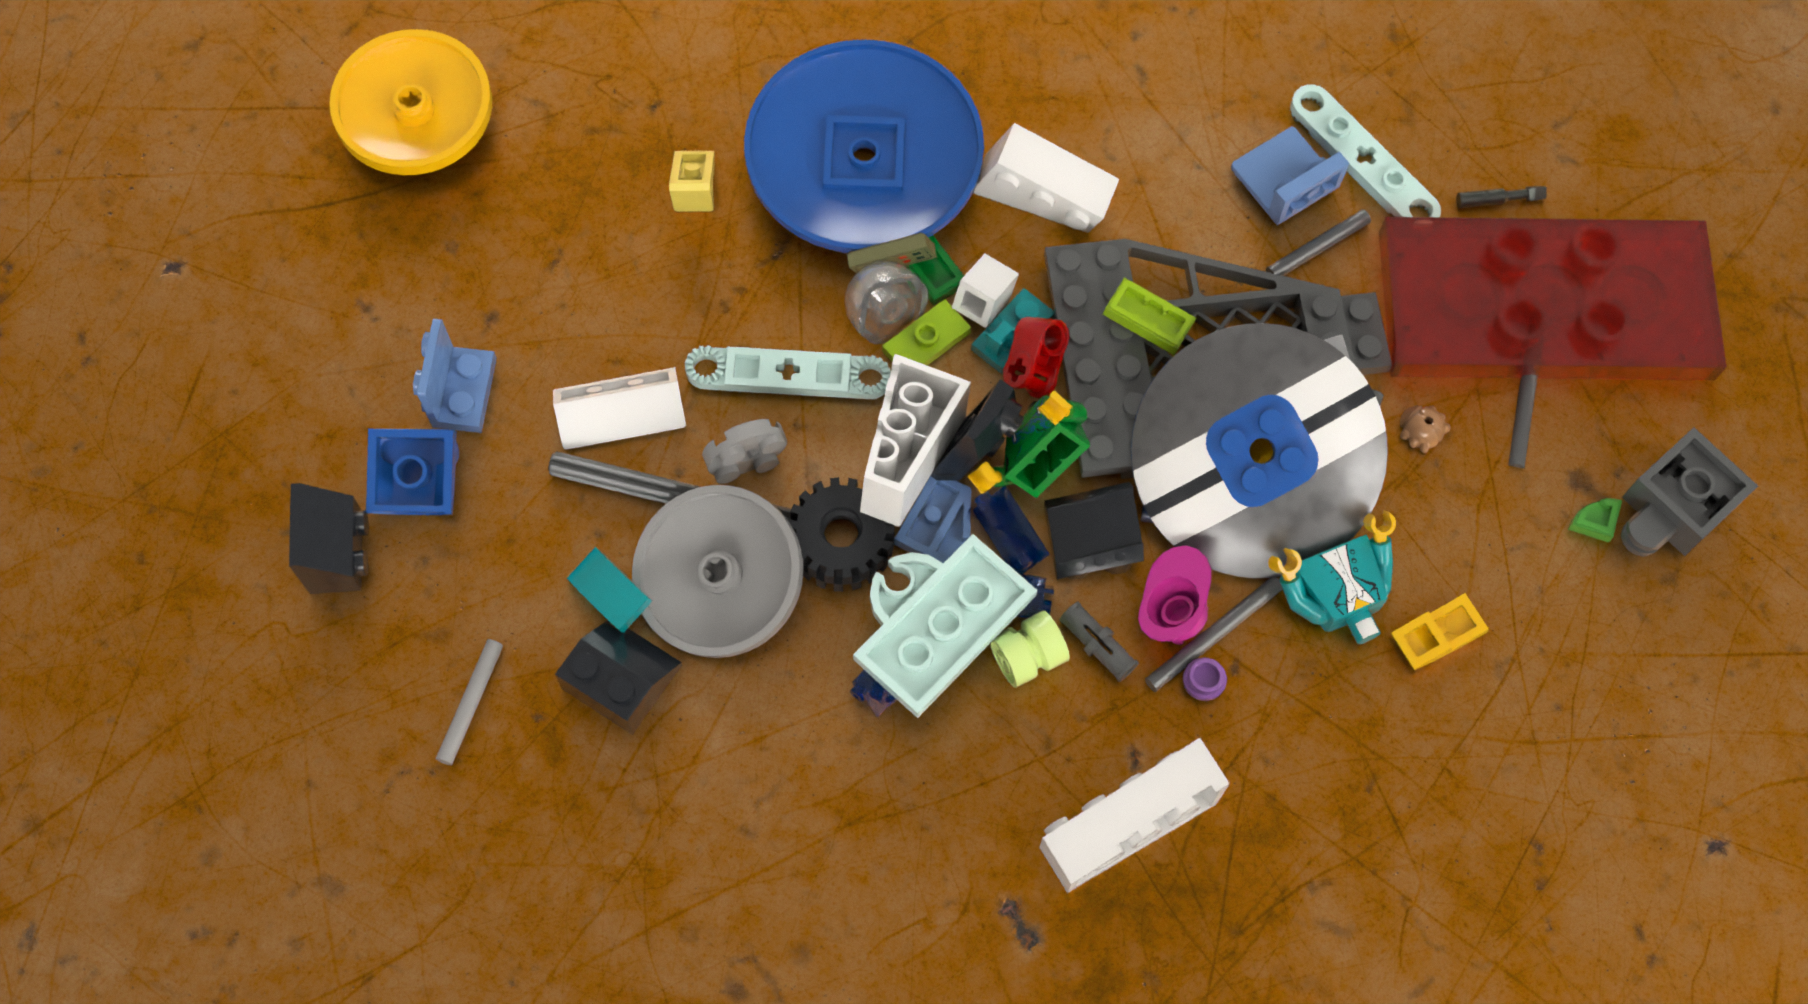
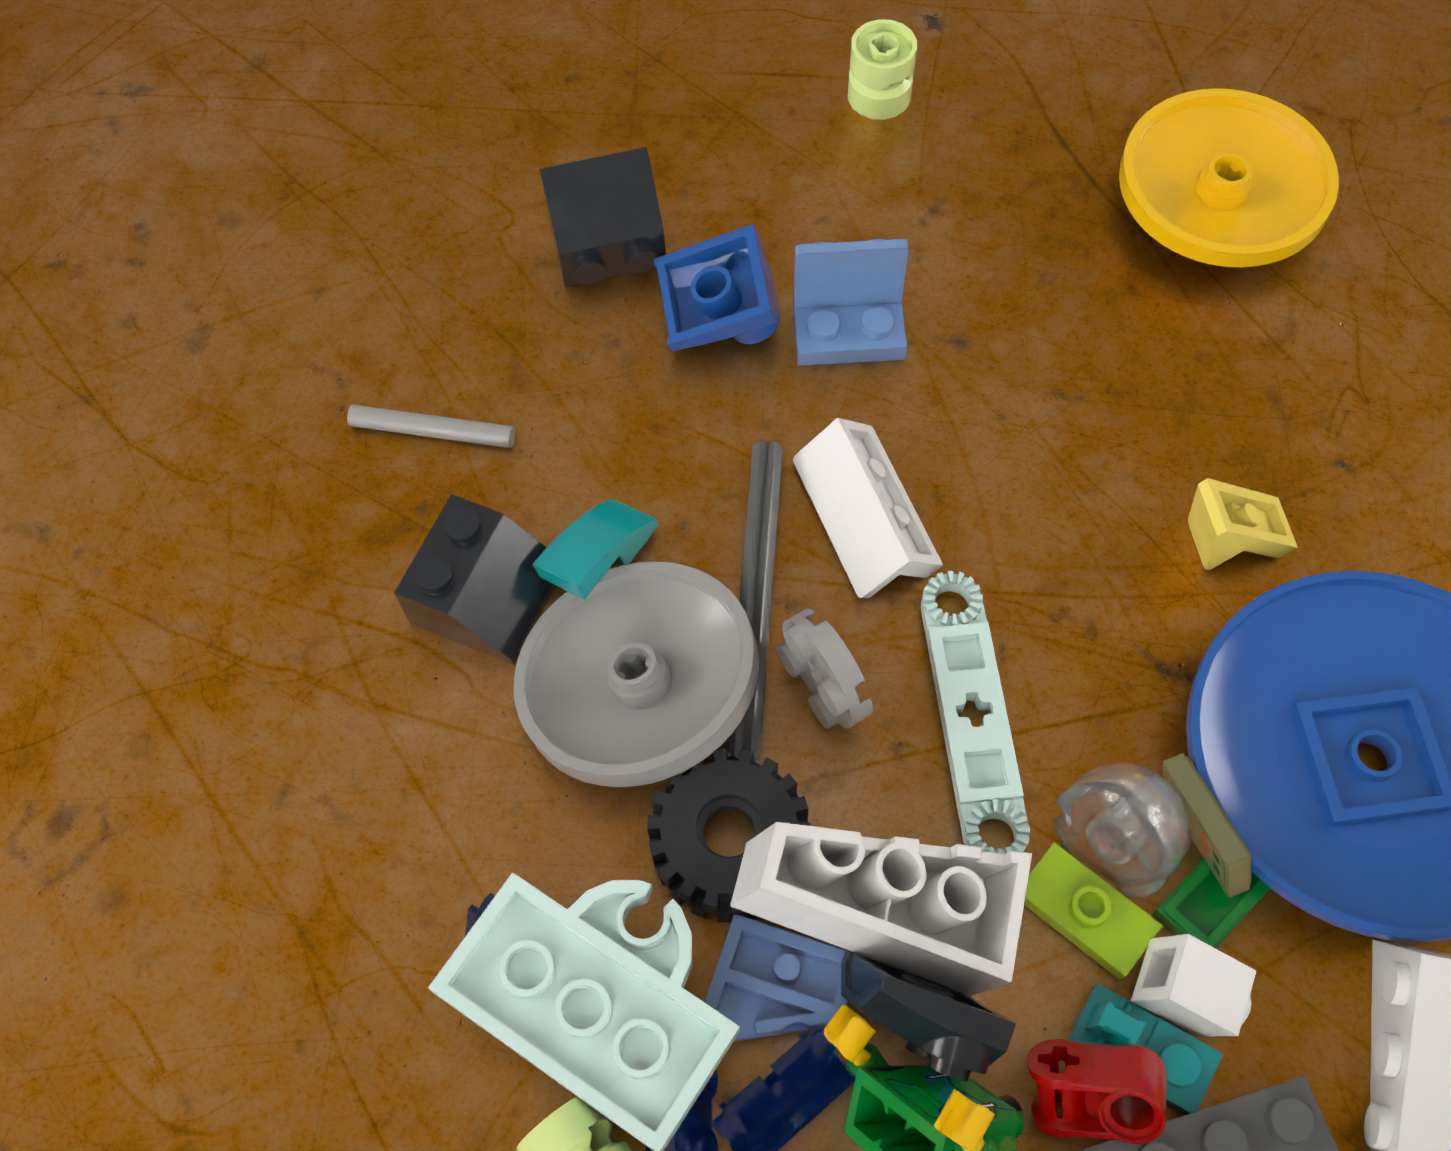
camera: 85 degrees right, 5 degrees down
none -> yellowish green wheel [848,19,917,120]

